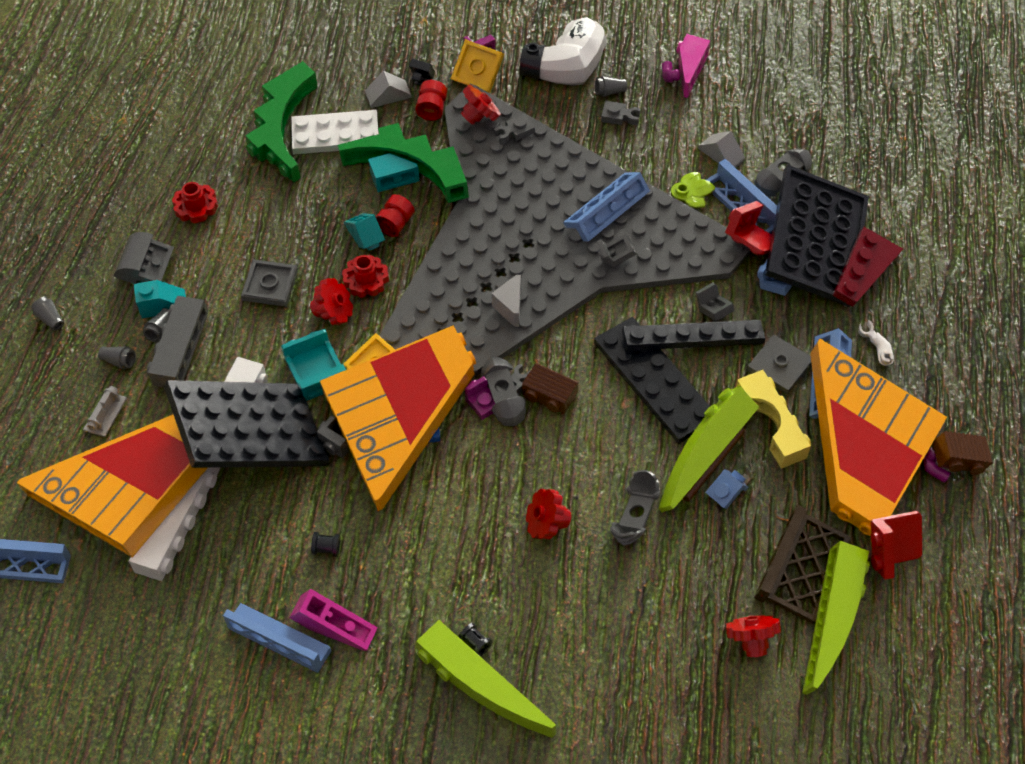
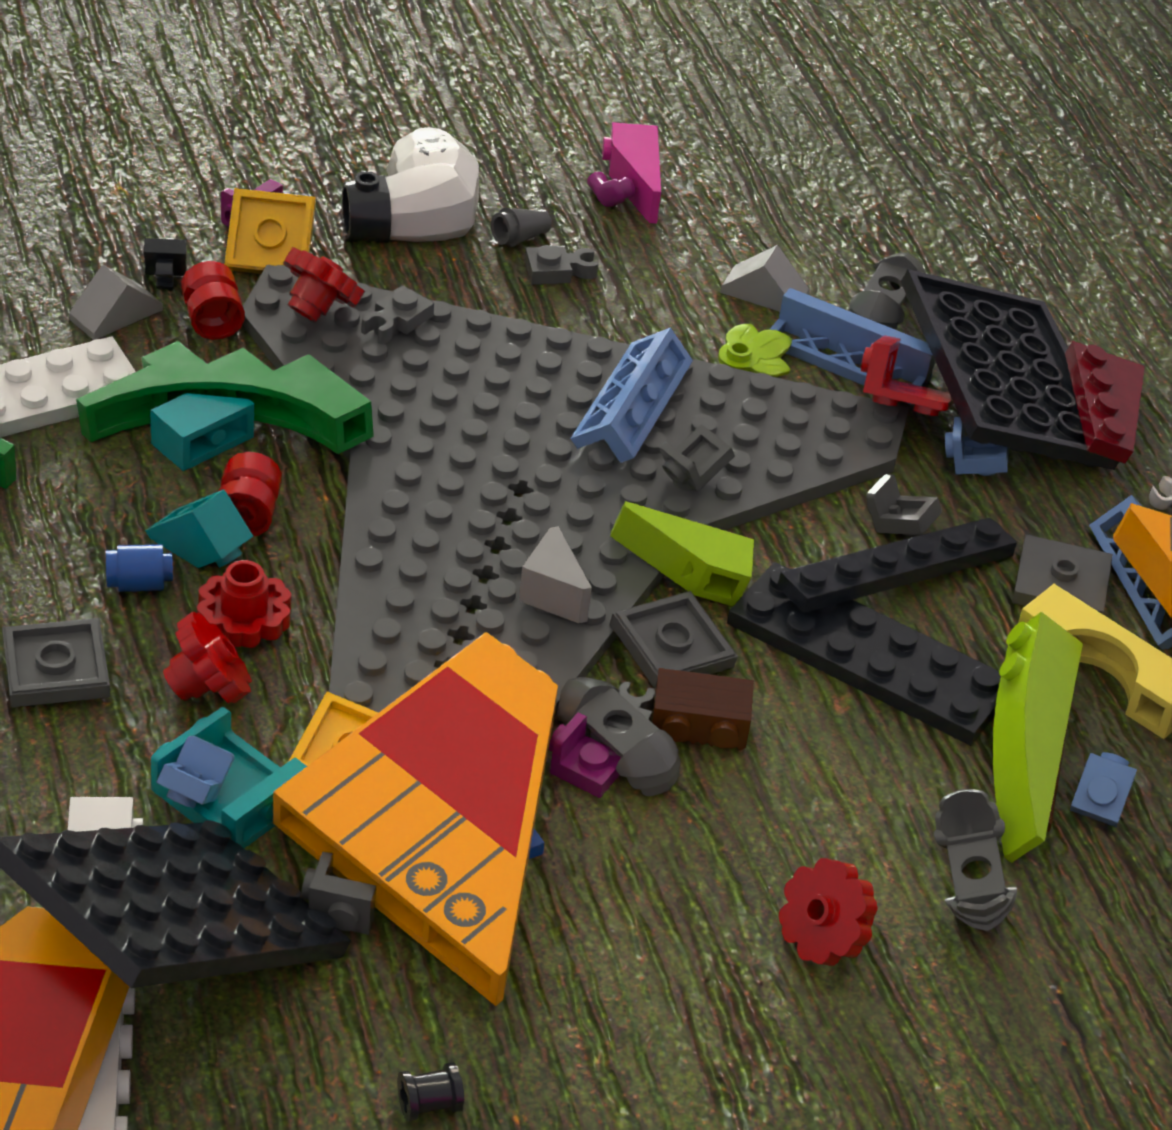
camera: 30 degrees left, 15 degrees down
none -> blue brick [106,544,173,592]
none -> medium blue bracket [156,736,234,808]
none -> dark grey plate [609,591,738,689]
none -> lime slope [610,501,754,607]

